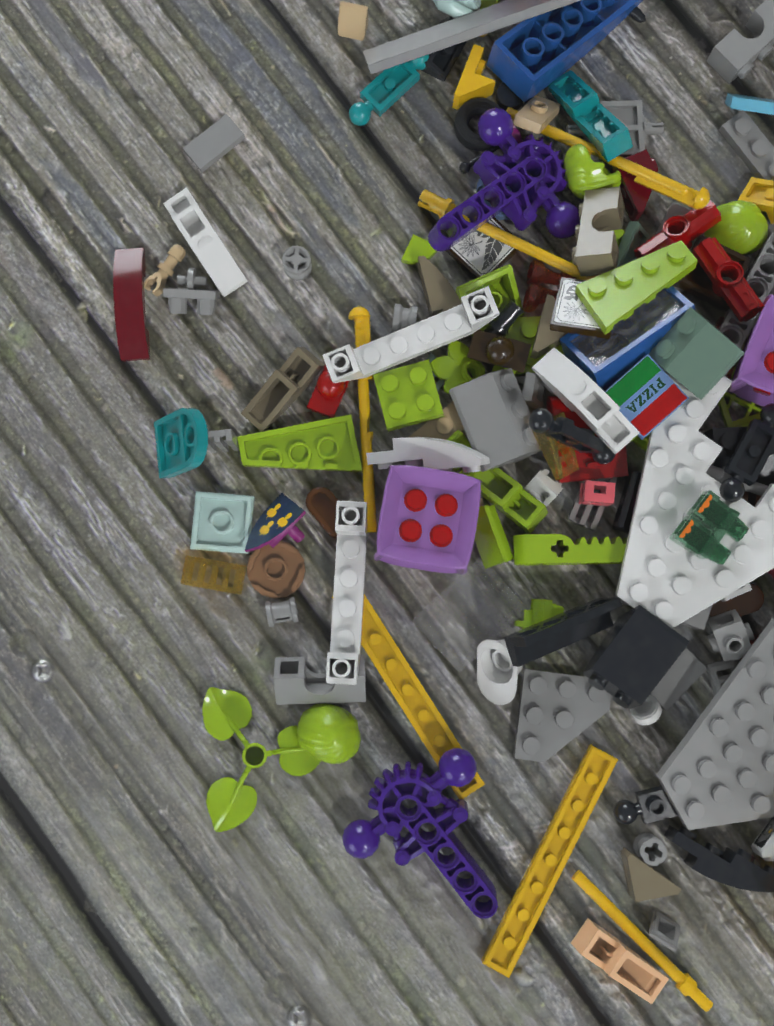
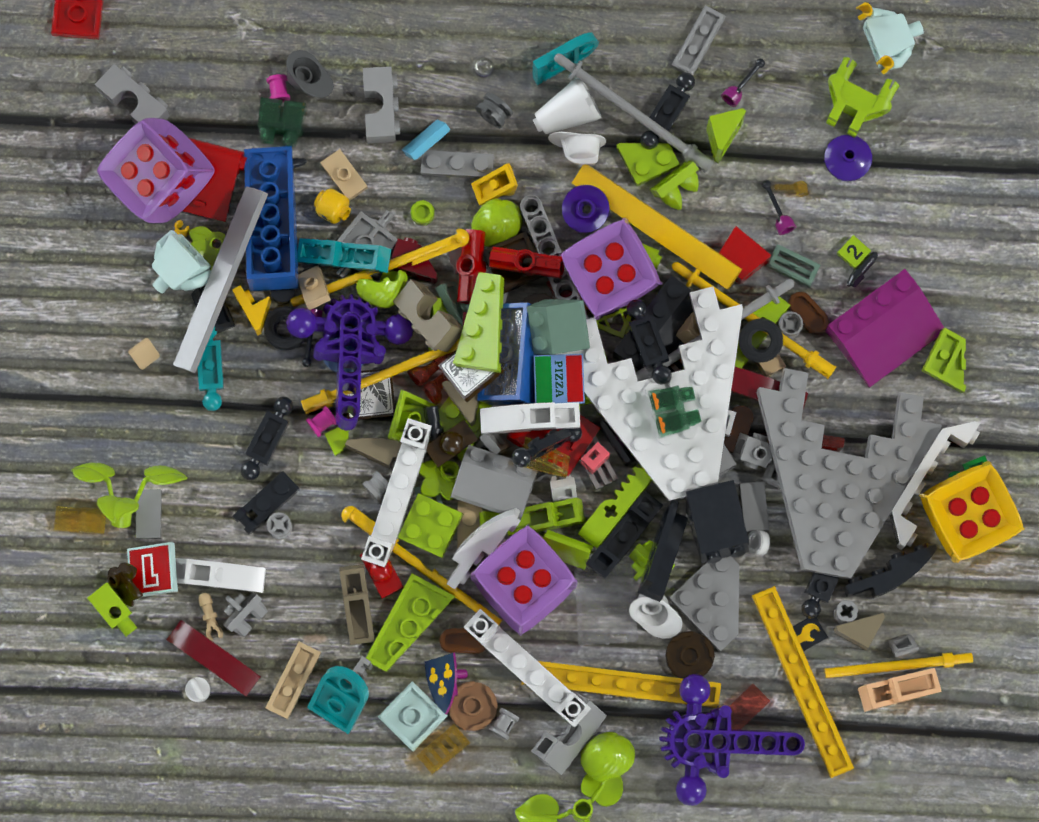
camera: 50 degrees left, 5 degrees down
none -> clear yellow slope [53,506,106,534]
none -> lime plant [72,463,187,528]
none -> lime torso [87,582,137,637]
none -> dark brown plate [107,562,143,607]
none -> red tile [127,542,178,597]
none -> white tile [185,677,211,703]
none -> black plate [232,471,300,535]
none -> black plate [241,396,293,481]
none -> tan plate [265,642,321,720]
none -> dark pink bush [306,406,337,438]
none -> yellow head [314,188,351,224]
none -> tan plate [320,149,368,201]
none -> lime tile [410,200,435,226]
none -> black slope [586,491,663,579]
none -> dark brown tile [665,631,715,679]
none -> clear red tile [729,683,770,729]
none -> black sticker [793,617,828,652]

